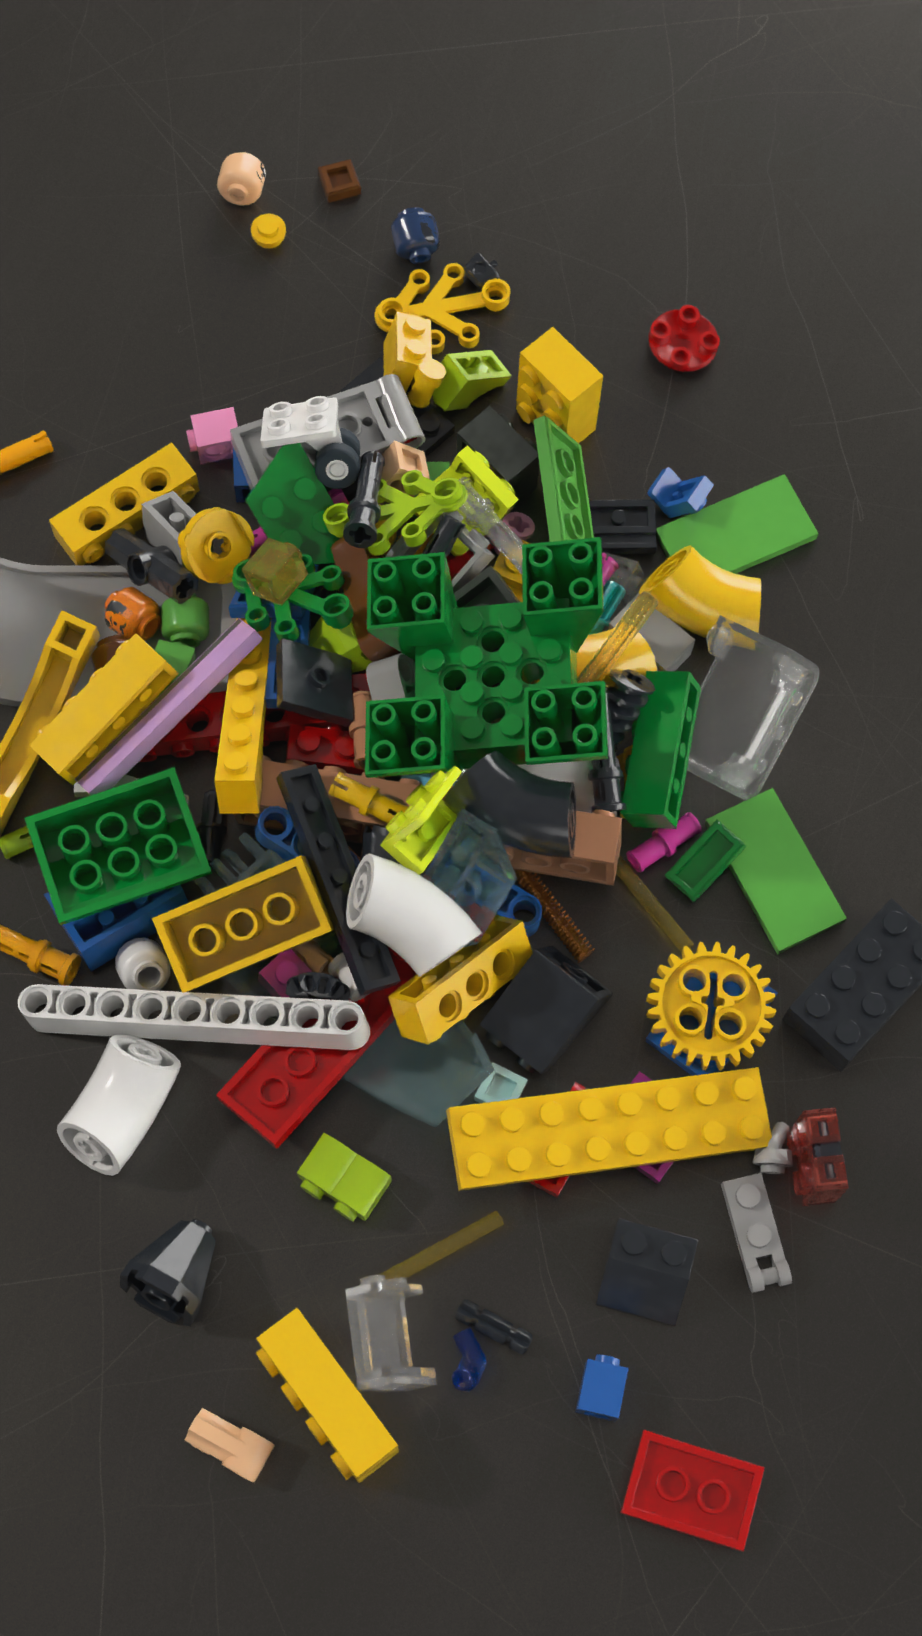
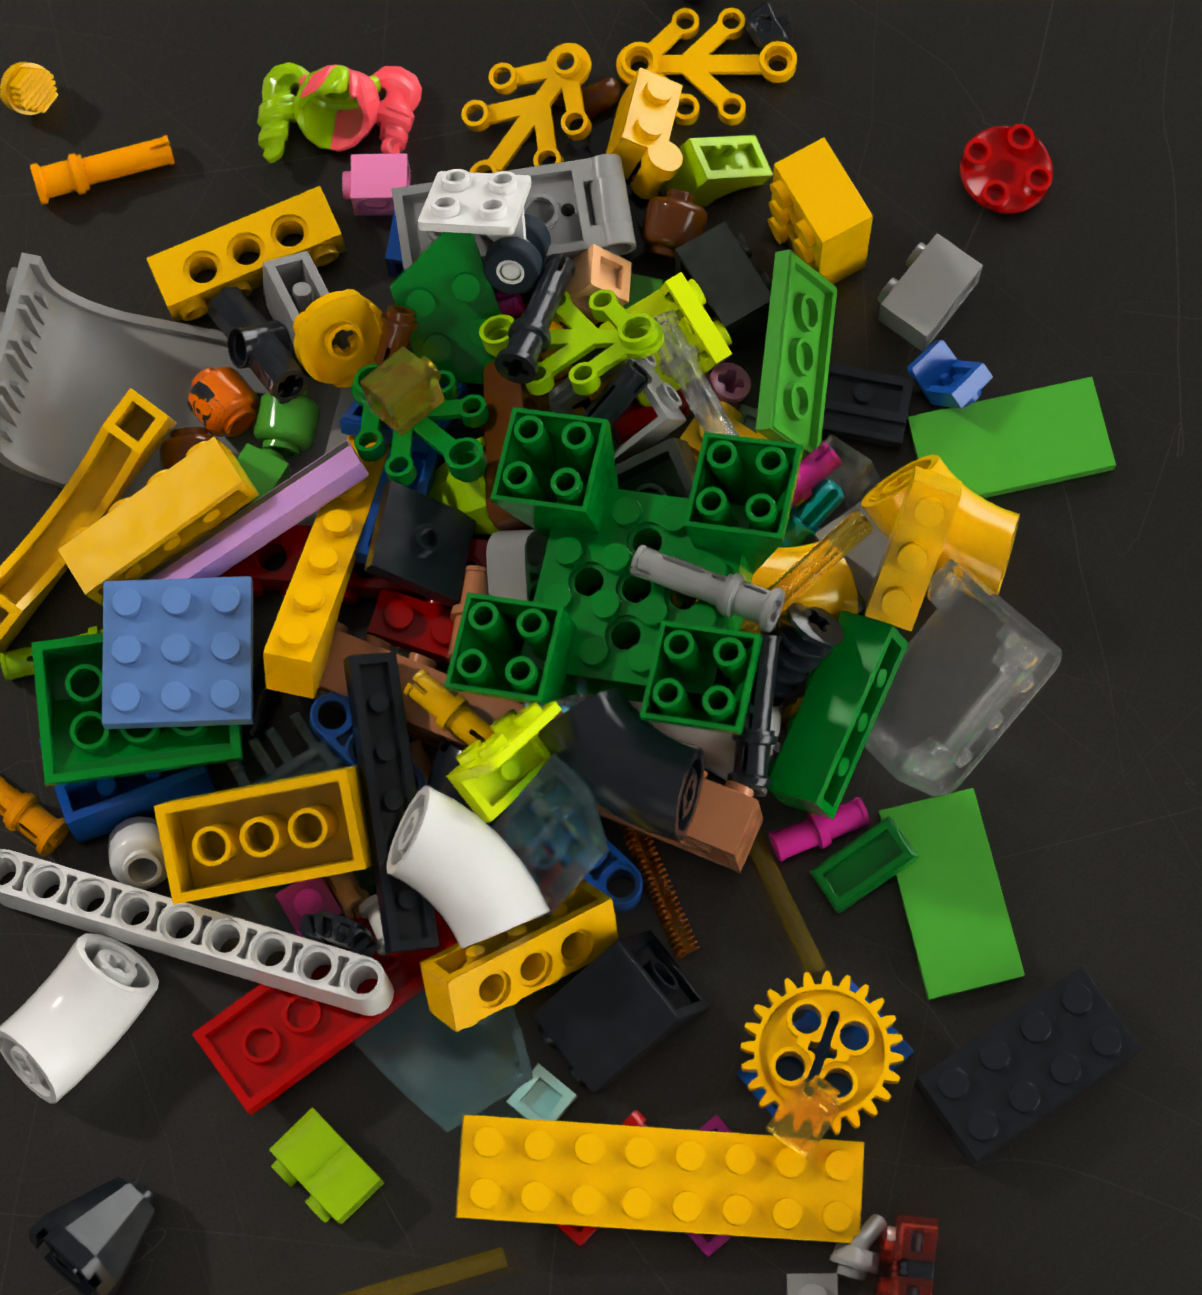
camera: 20 degrees right, 5 degrees up
none -> medium blue plate [102,576,253,729]
none -> hair [257,62,422,163]
none -> reddish brown pin [373,305,419,370]
none -> yellow plant [461,43,592,173]
none -> reddish brown arm [553,77,621,119]
none -> light grey pin [630,545,785,633]
none -> reddish brown head [640,188,707,260]
none -> clear yellow brick [765,1074,844,1159]
none -> yellow brick [865,466,962,632]
none -> light grey brick [877,233,983,352]

